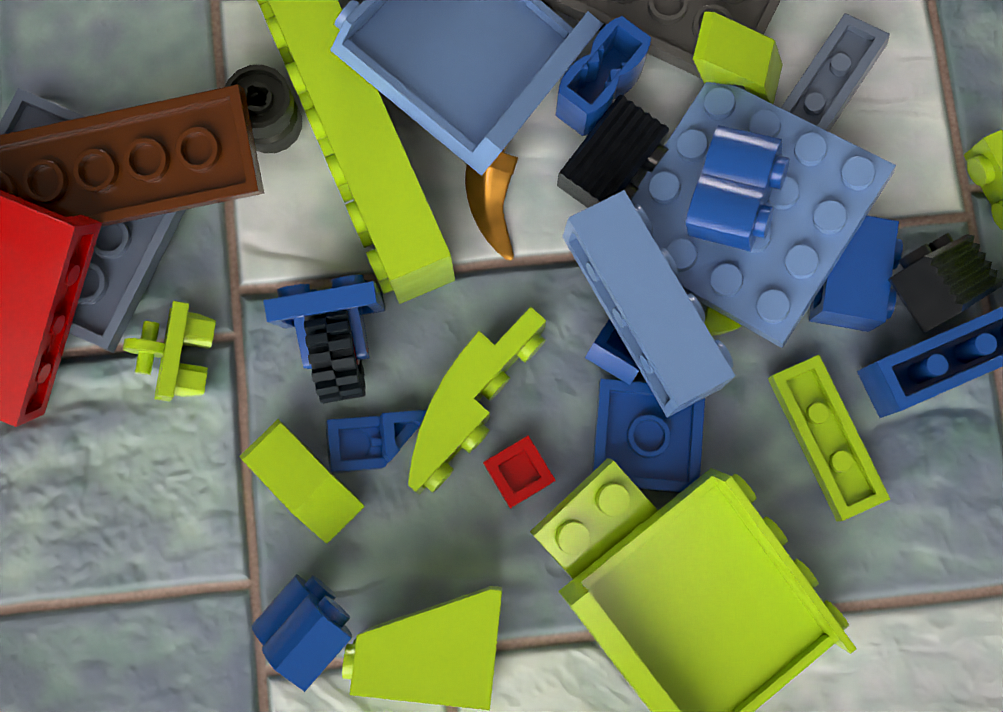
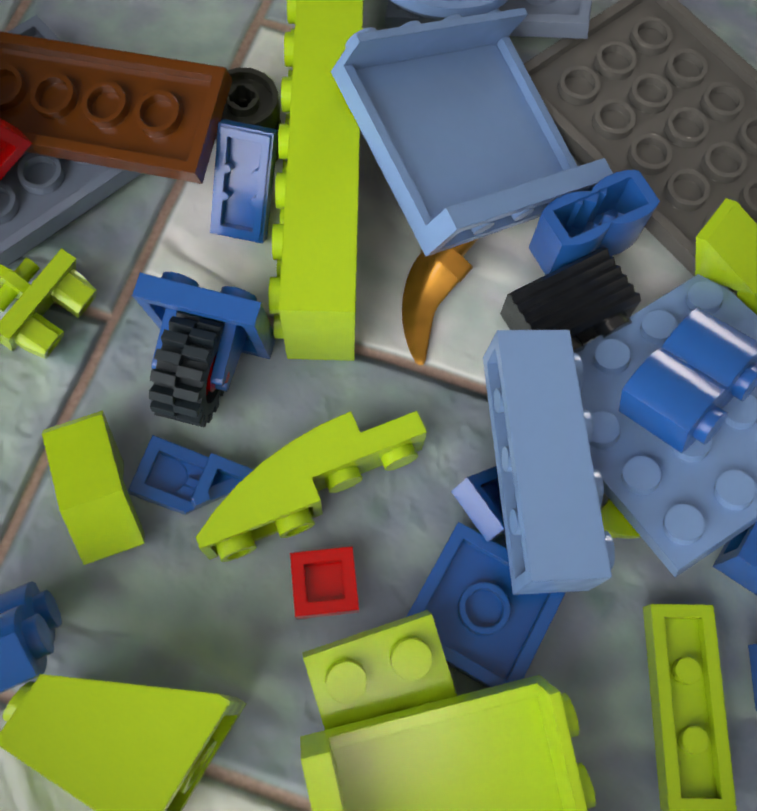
camera: 20 degrees right, 10 degrees down
none -> plate [210,119,278,244]

